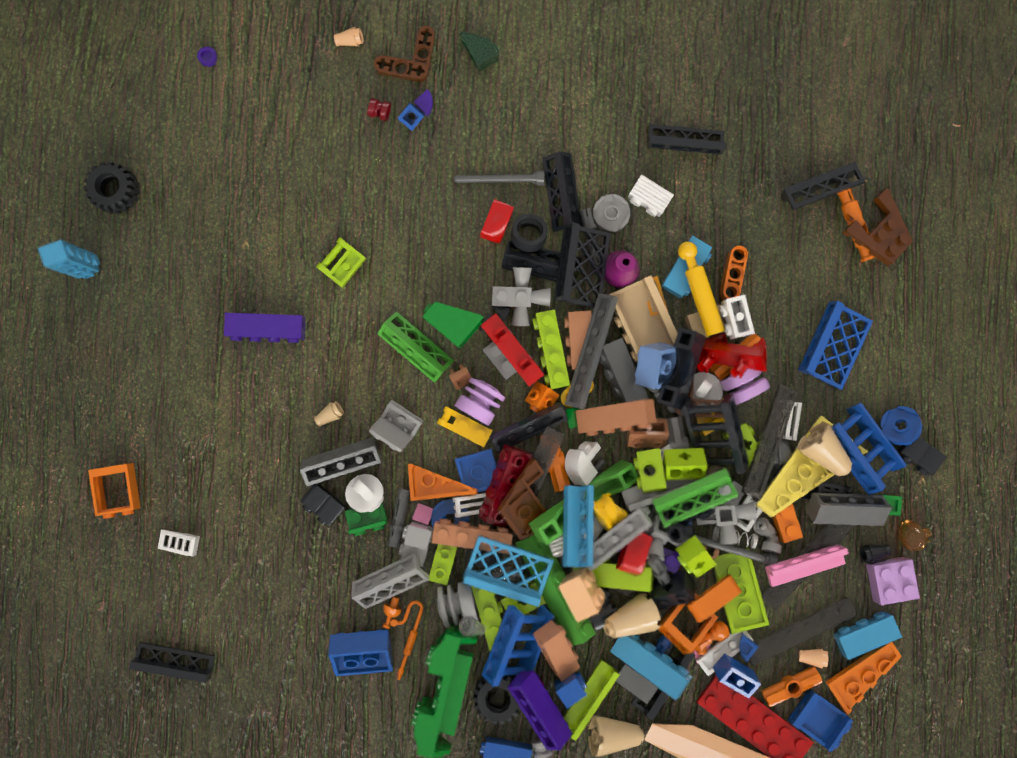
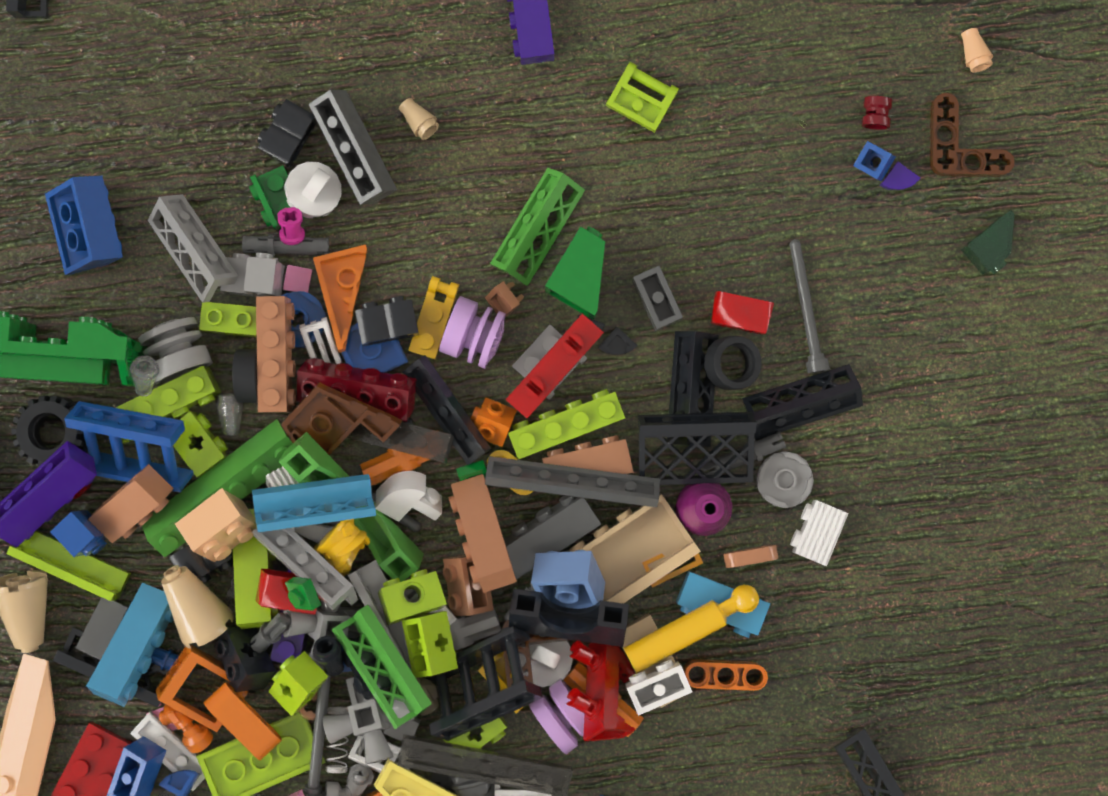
camera: 80 degrees right, 0 degrees up
light grey bracket [369,400,424,452] -> none
orange piece [382,596,424,680] -> none
dark azure fence [463,535,554,607] -> none
light grey brick [492,267,551,326] -> none
black fence [647,124,726,155] -> none
none -> dark pink bush [277,207,305,245]
none -> green plate [285,577,321,611]
none -> black brick [355,296,419,346]
none -> dark grey brick [632,266,683,332]
none -> nougat beam [723,544,779,568]

